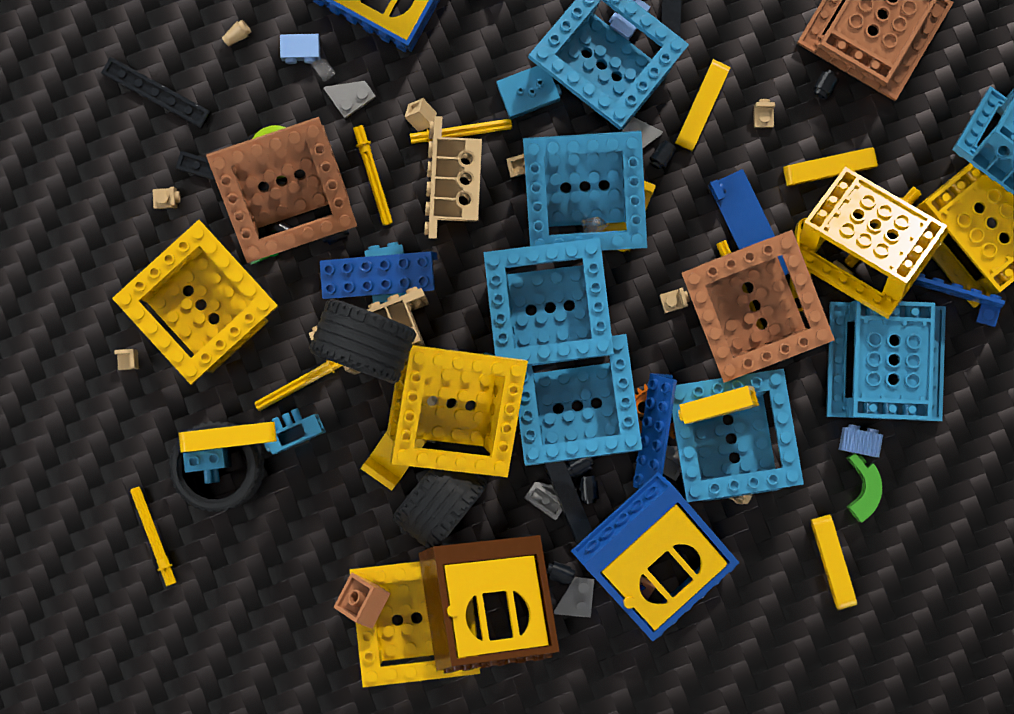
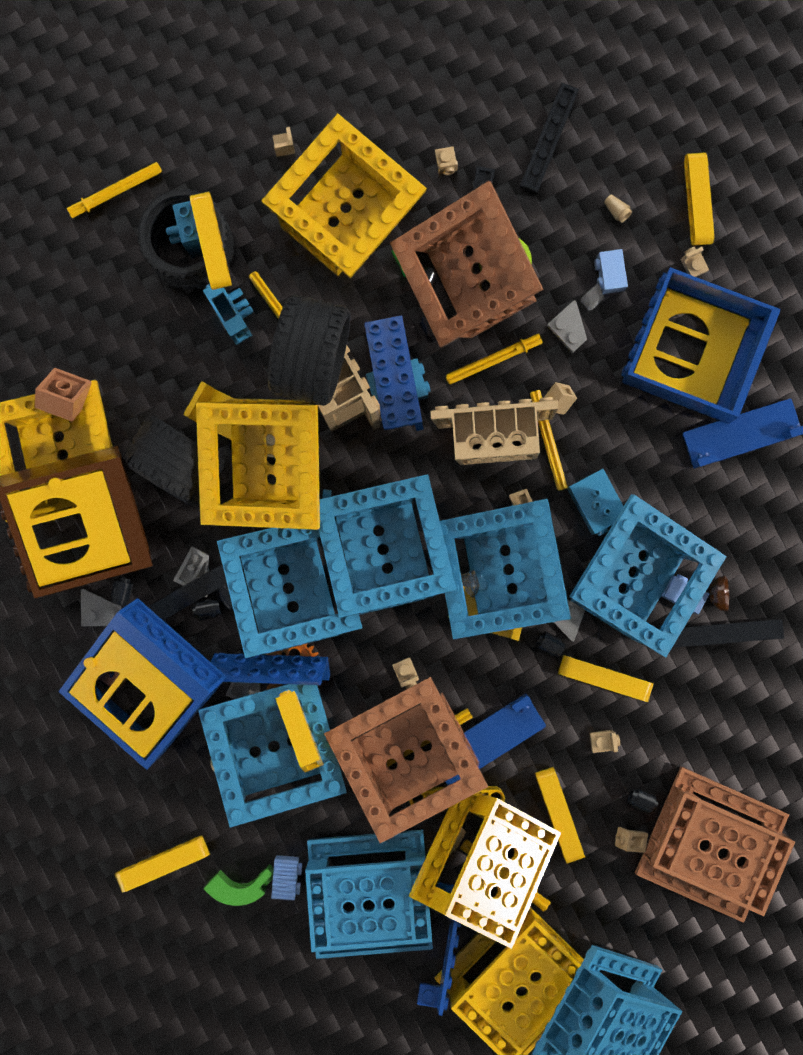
camera: 85 degrees right, 0 degrees up
none -> tan bracket [615,827,648,853]

